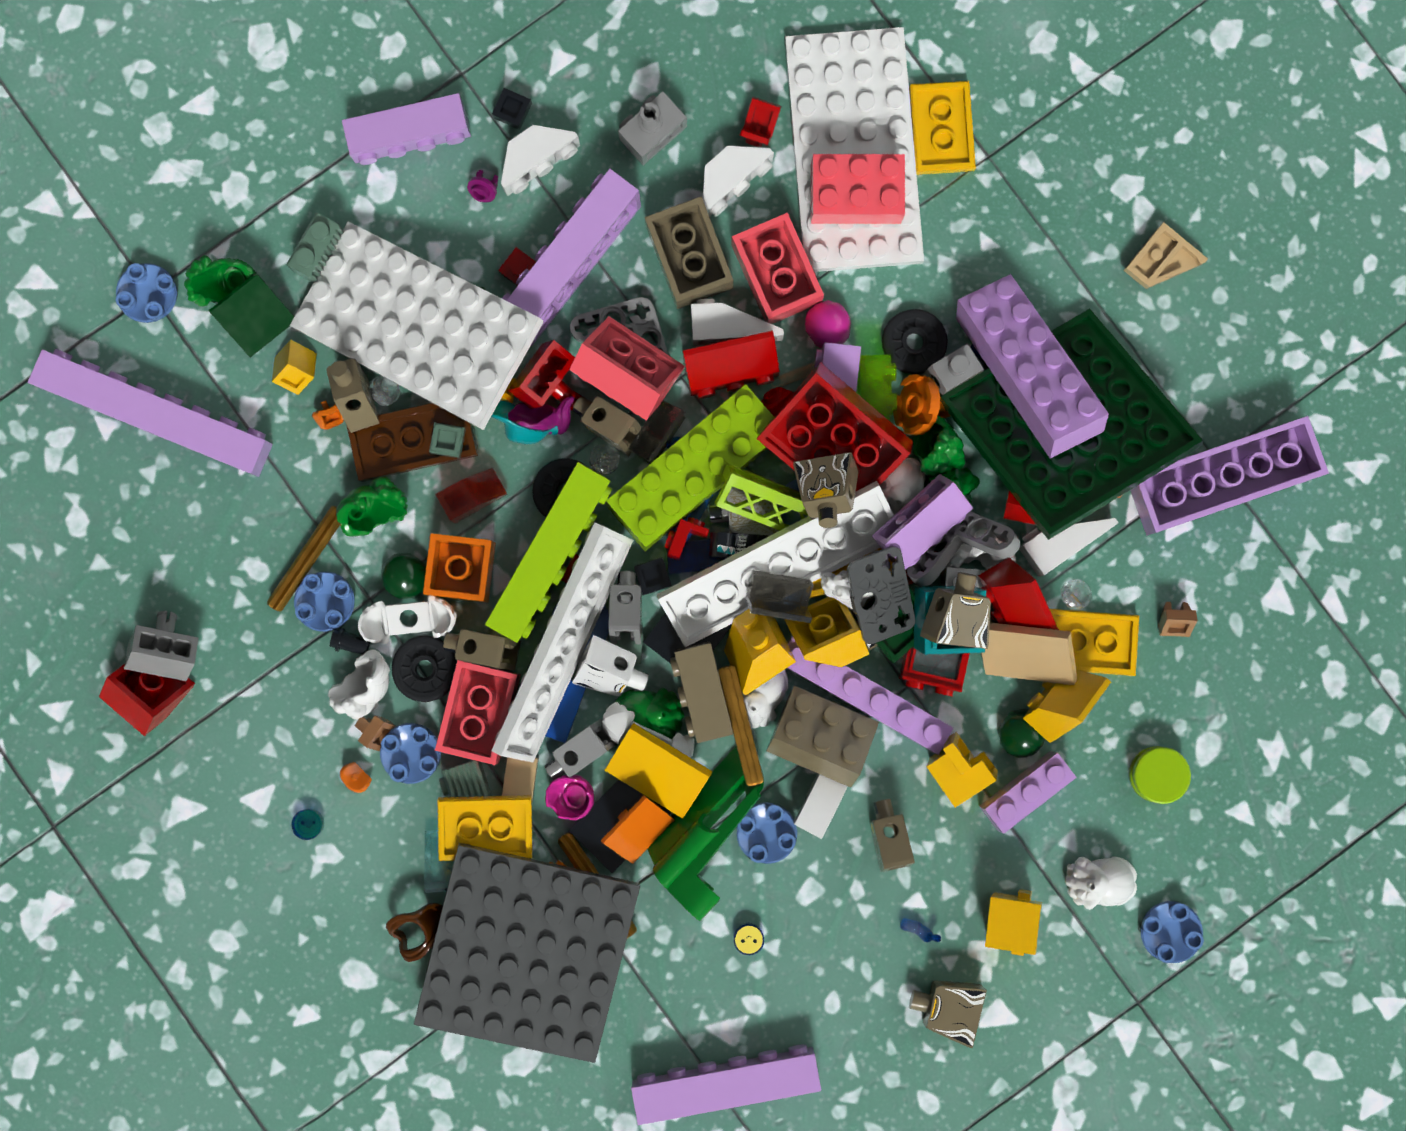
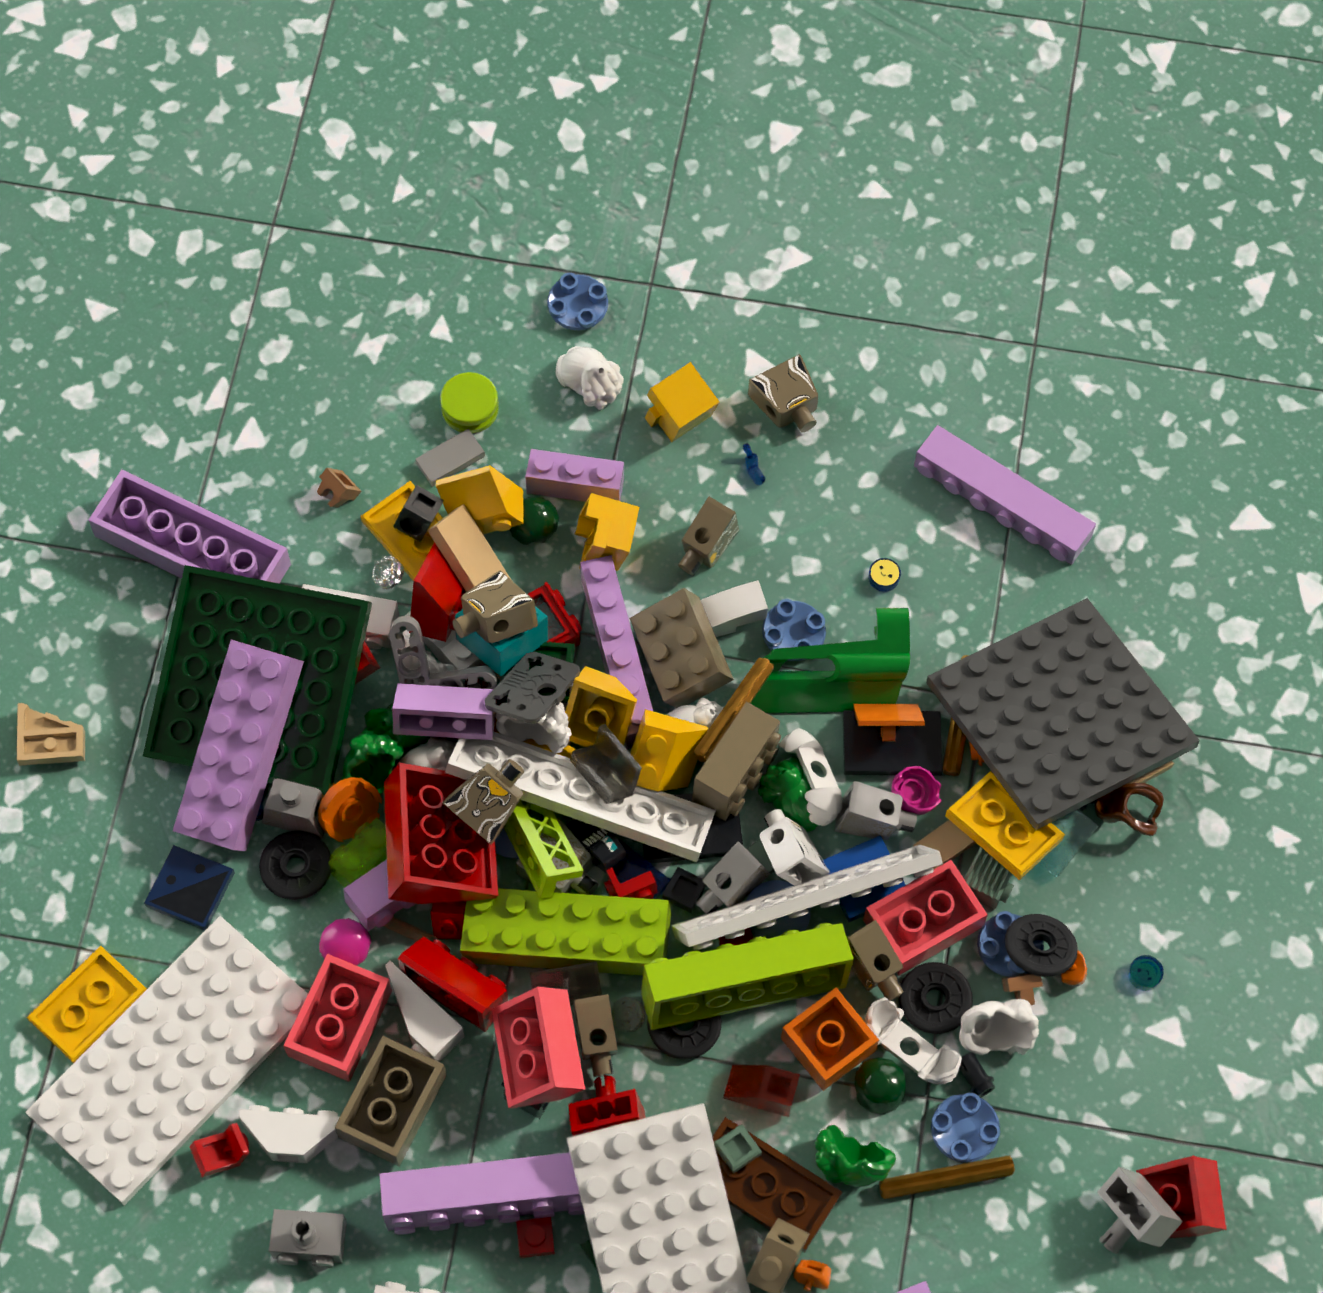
camera: 135 degrees left, 20 degrees down
hair [491,396,574,445] -> none
light grey beam [570,297,668,354] -> none
yellow tile [605,723,713,819] -> none
coral brick [811,154,905,224] -> none
none -> tile [144,845,235,931]
none -> black brick [393,485,444,543]
none -> light grey tile [415,429,485,487]
none -> black wheel [1005,914,1078,977]

